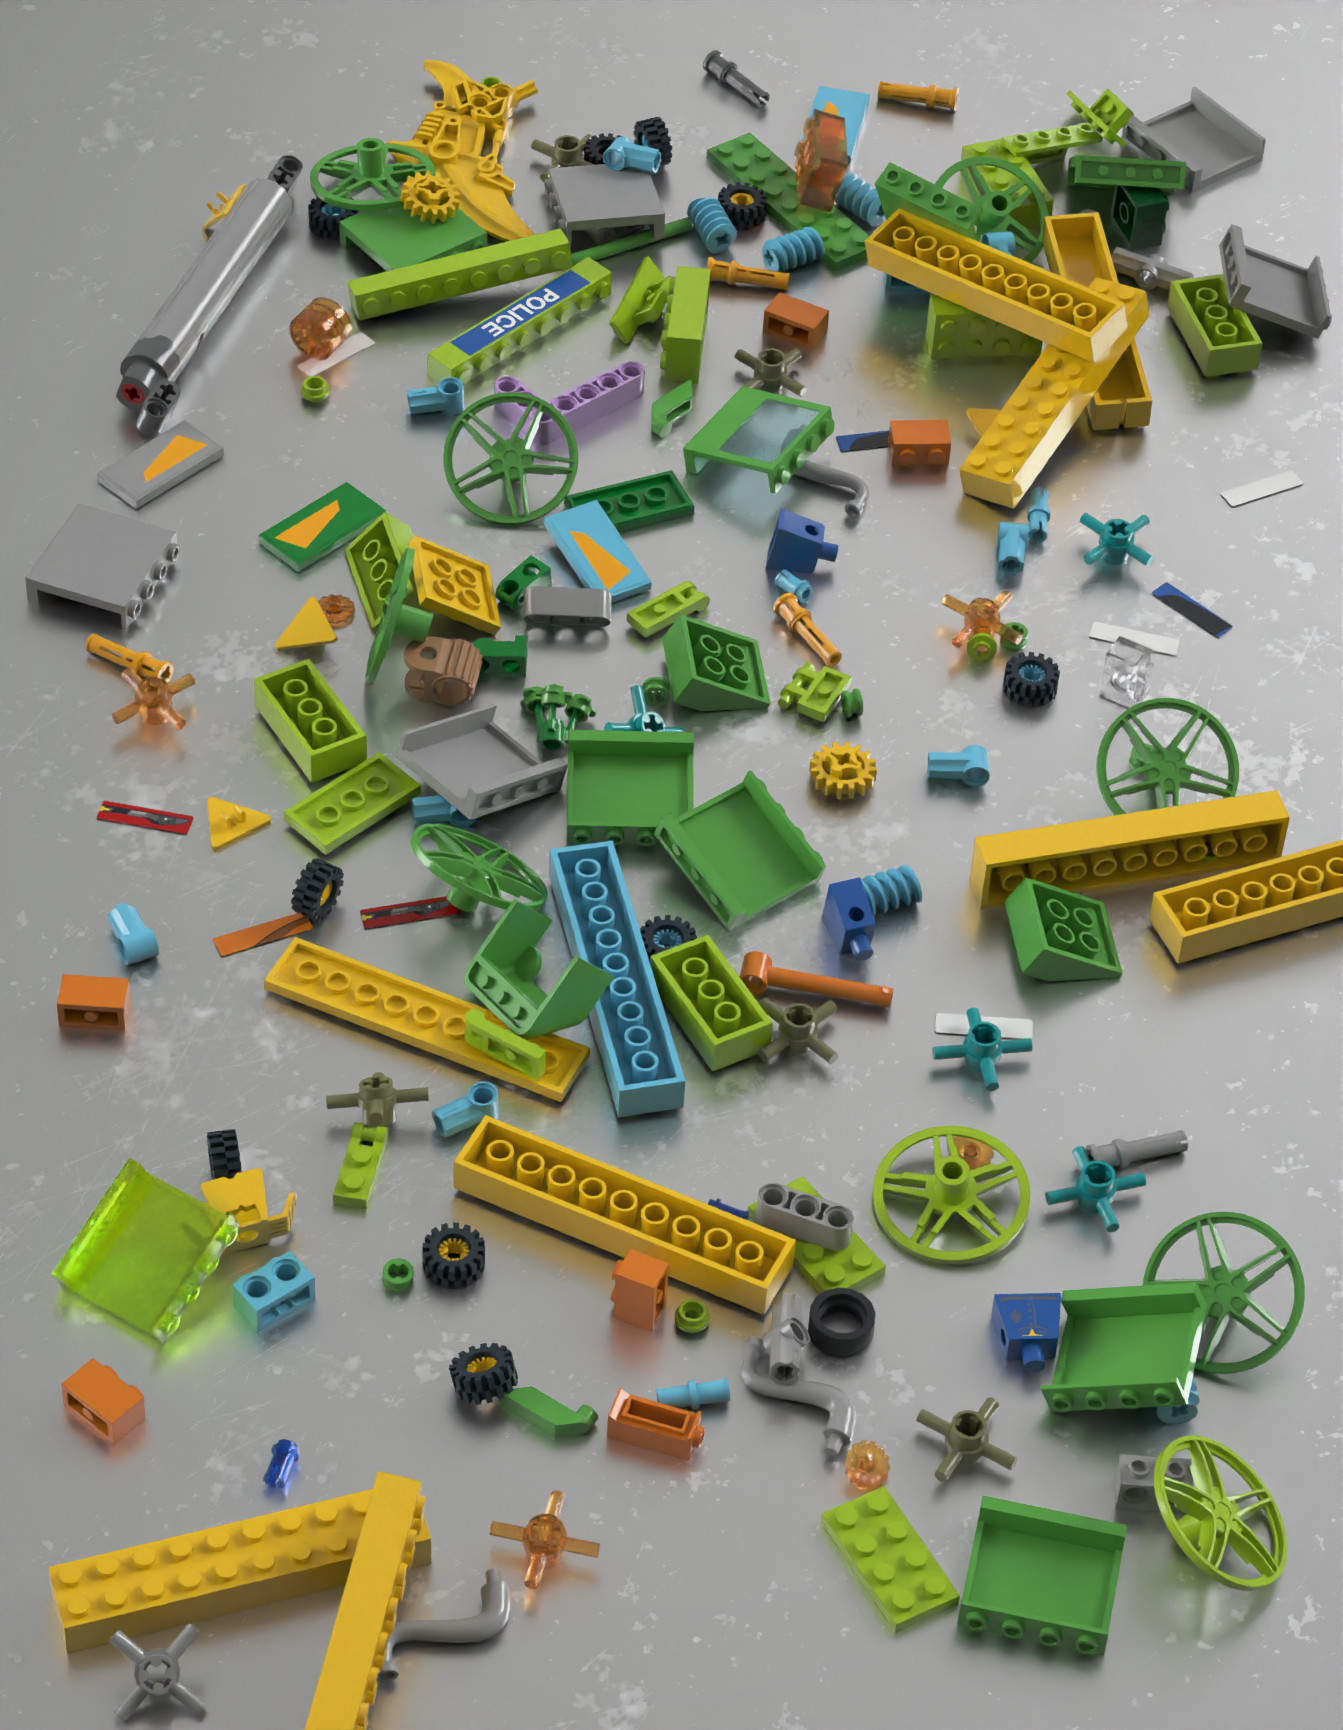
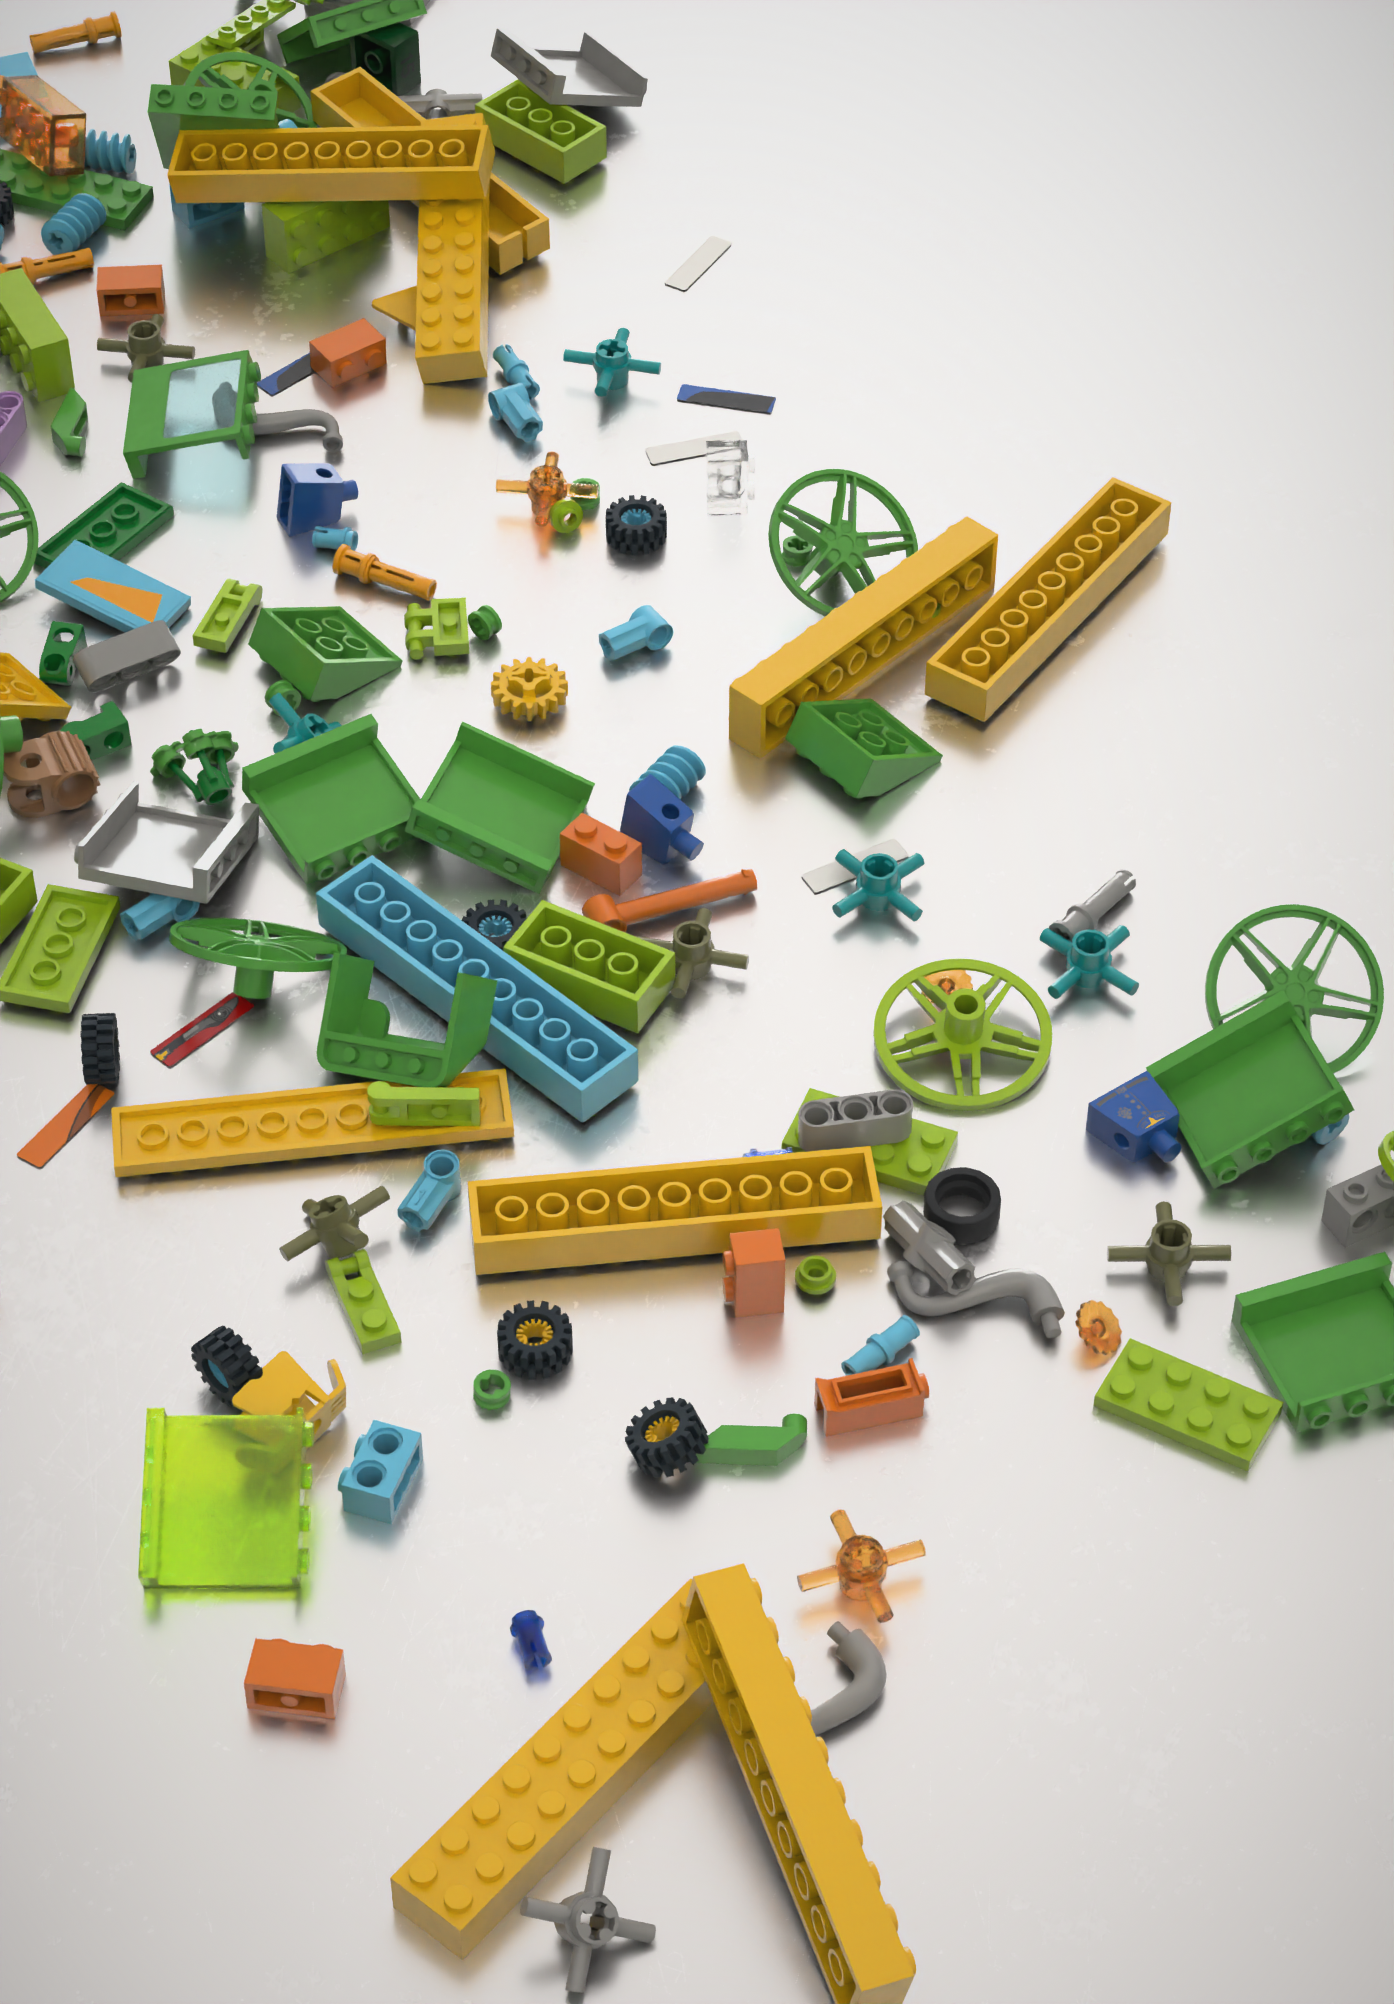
camera: 30 degrees left, 0 degrees up
none -> orange brick [560,813,642,896]

